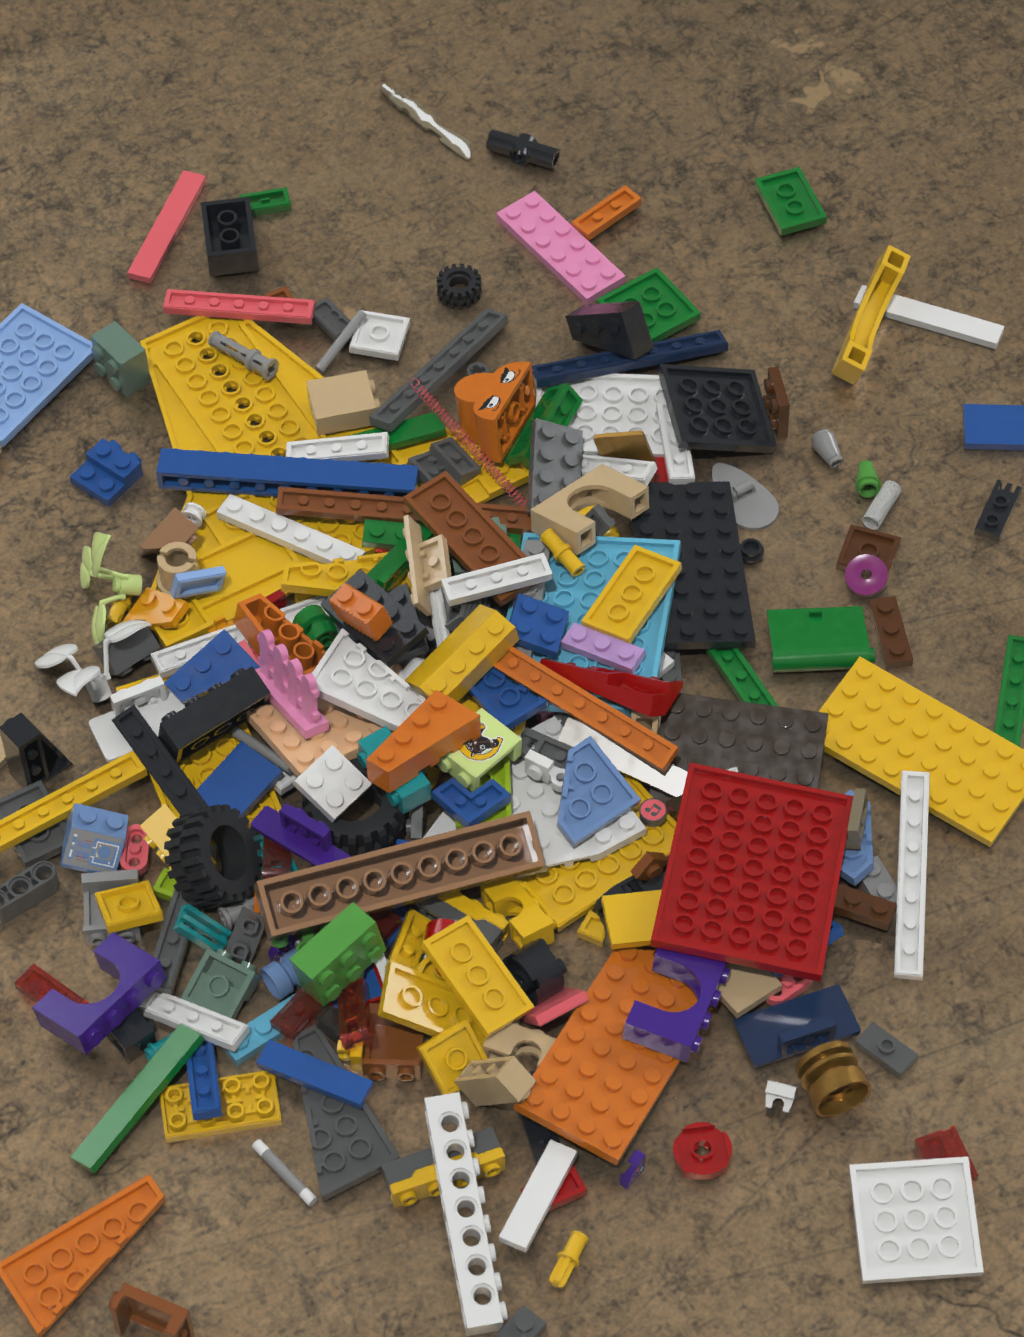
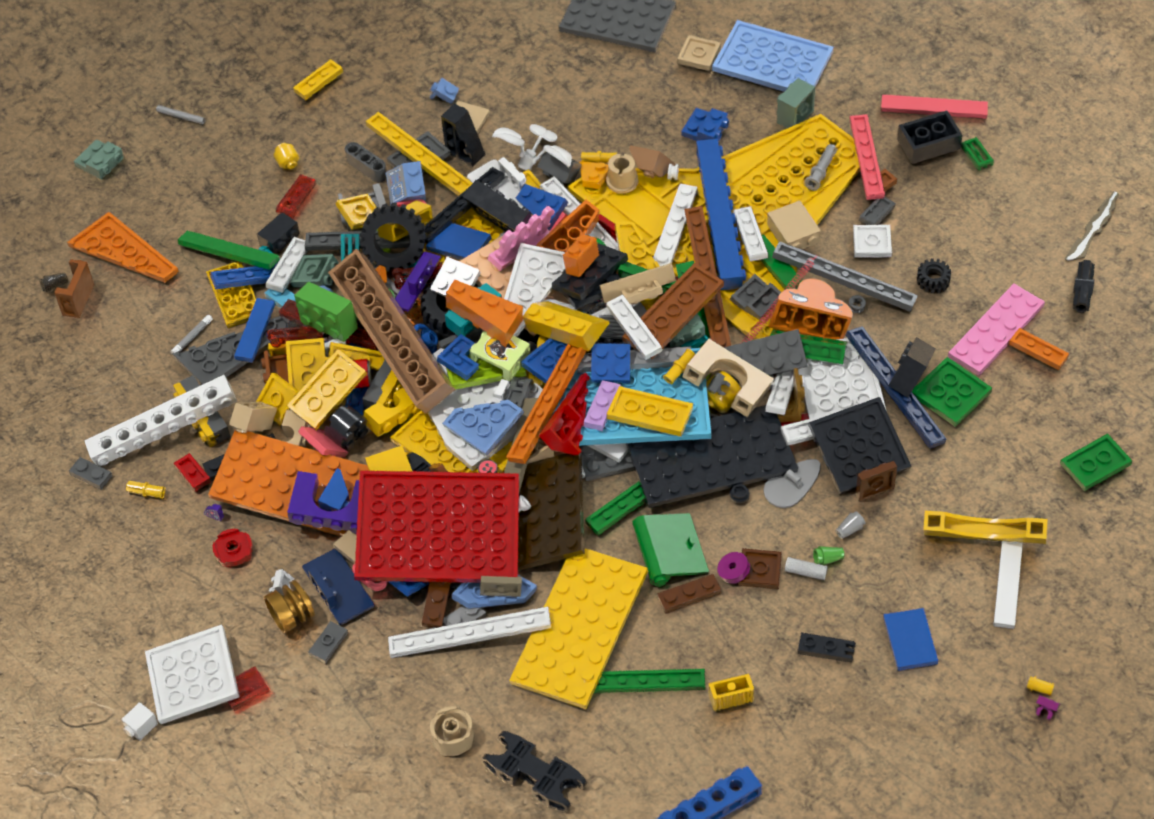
camera: 80 degrees right, 0 degrees up
dark purple arch [32,932,167,1055] -> none
yellowish green plant [80,532,142,645] -> none
light blue tile [170,566,227,599] -> none
light grey bar [315,310,367,373] -> none
white tile [499,1139,577,1253] -> none
none -> white brick [122,702,158,741]
none -> blue slope [318,468,350,512]

